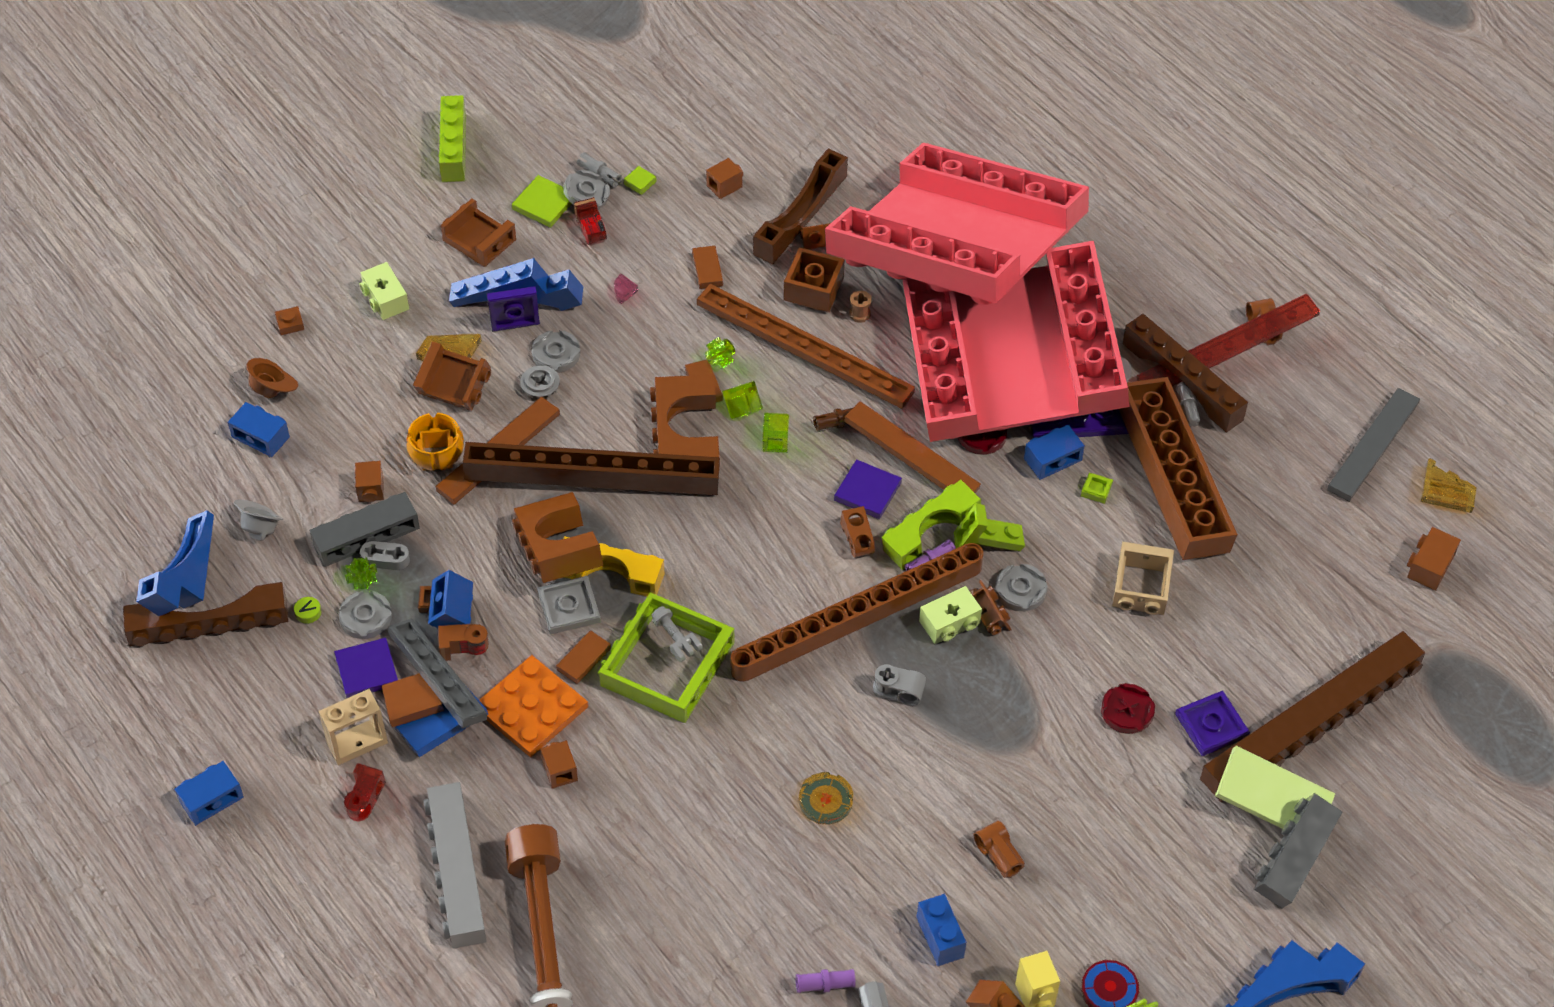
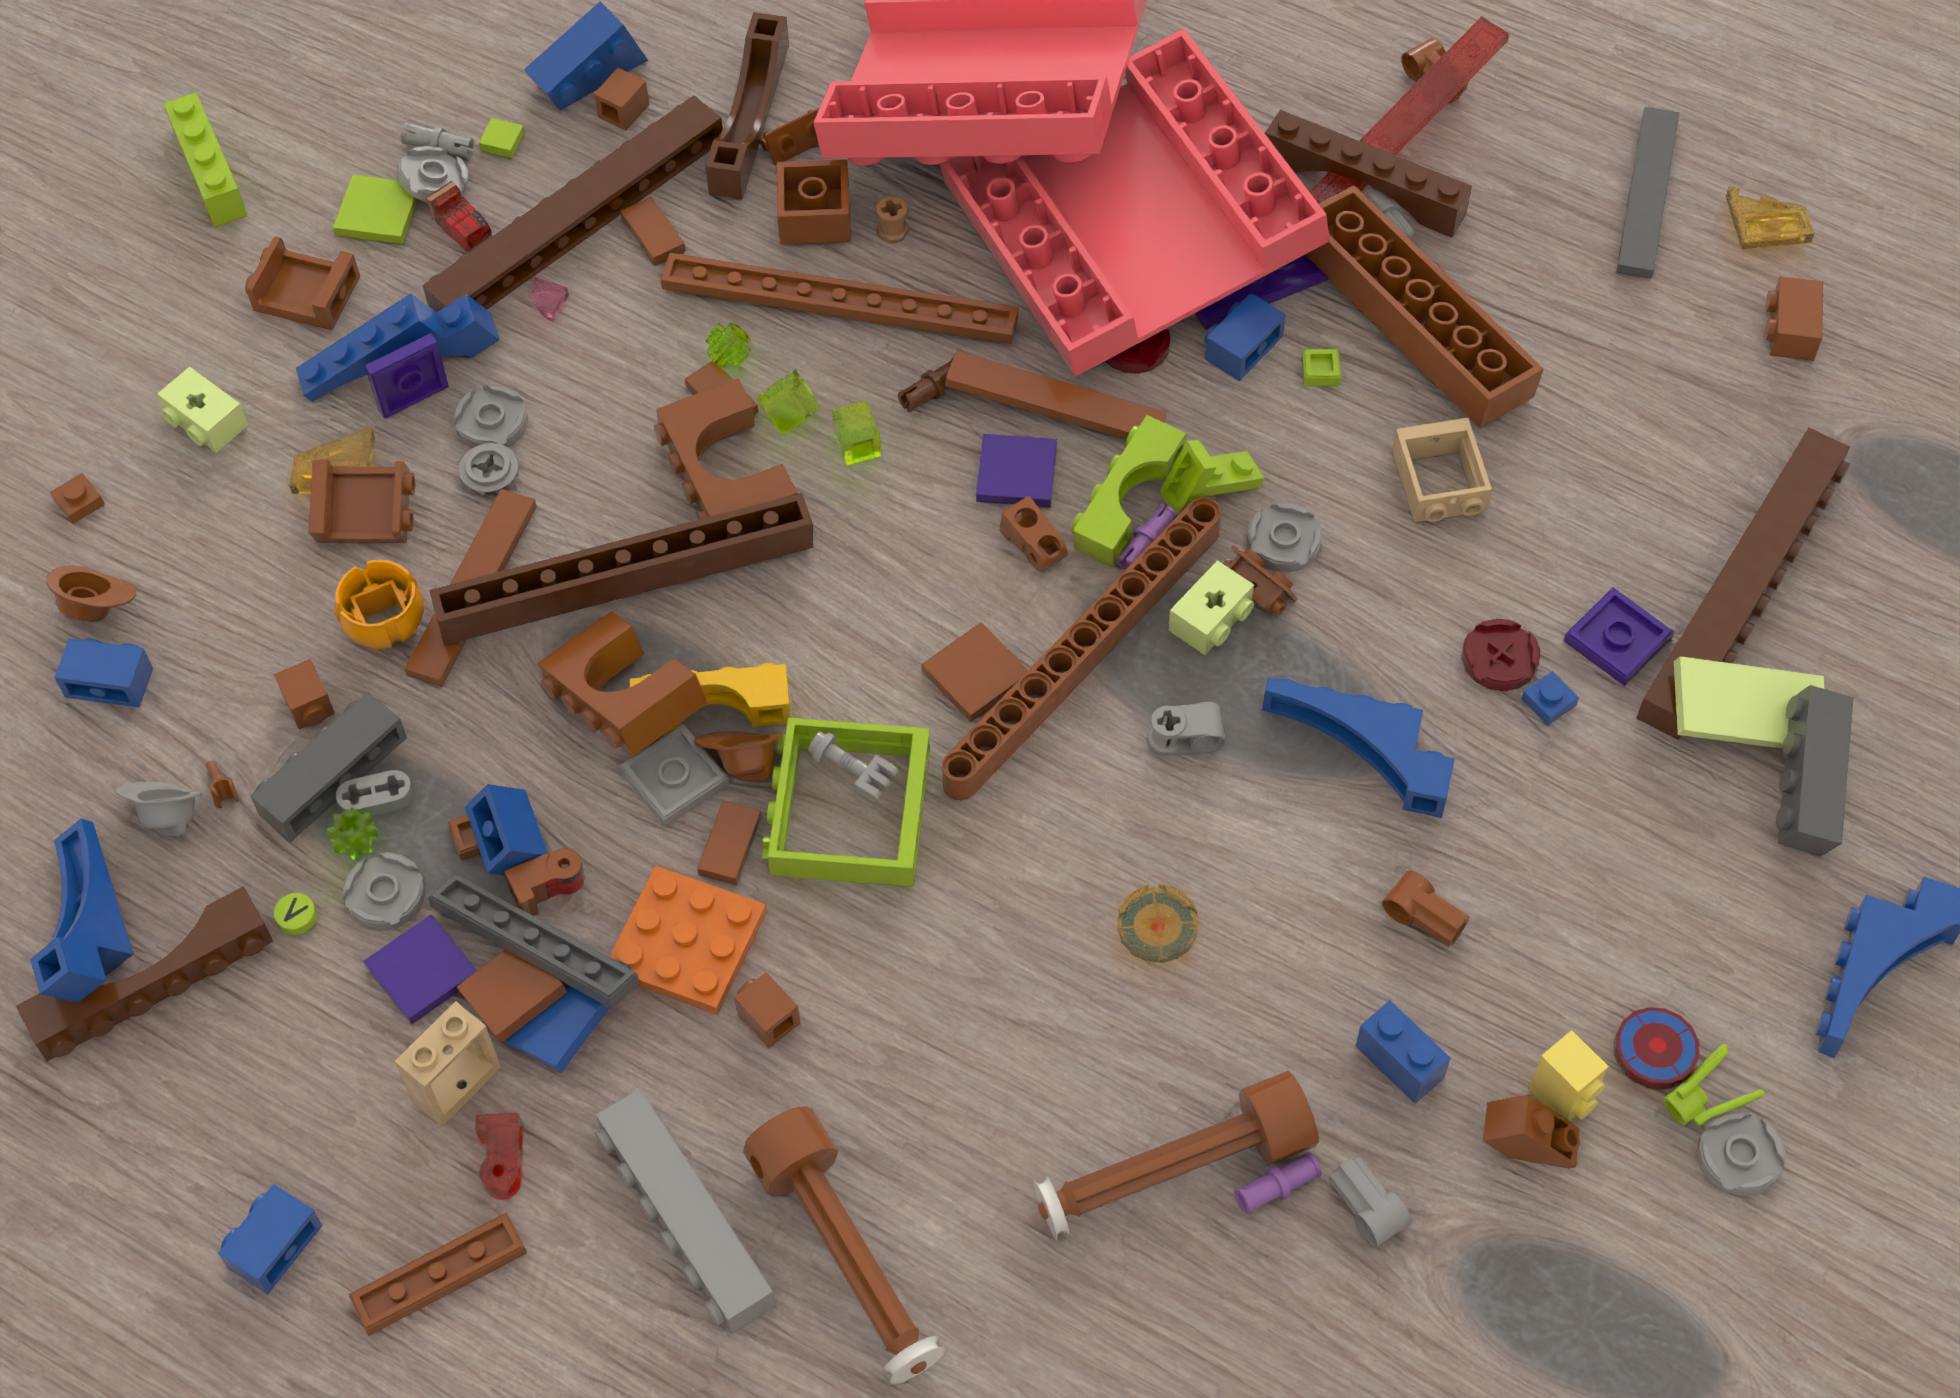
camera: 20 degrees left, 5 degrees up
none -> dark orange hand [206,761,239,808]
none -> dark orange tile [348,1212,527,1336]
none -> reddish brown brick [423,95,723,312]
none -> blue wedge [524,1,648,111]
none -> dark orange piece [694,731,783,781]
none -> dark orange tile [921,622,1028,722]
none -> dark orange piece [1033,1071,1319,1240]
none -> blue arch [1262,677,1455,818]
none -> blue plate [1521,671,1579,725]

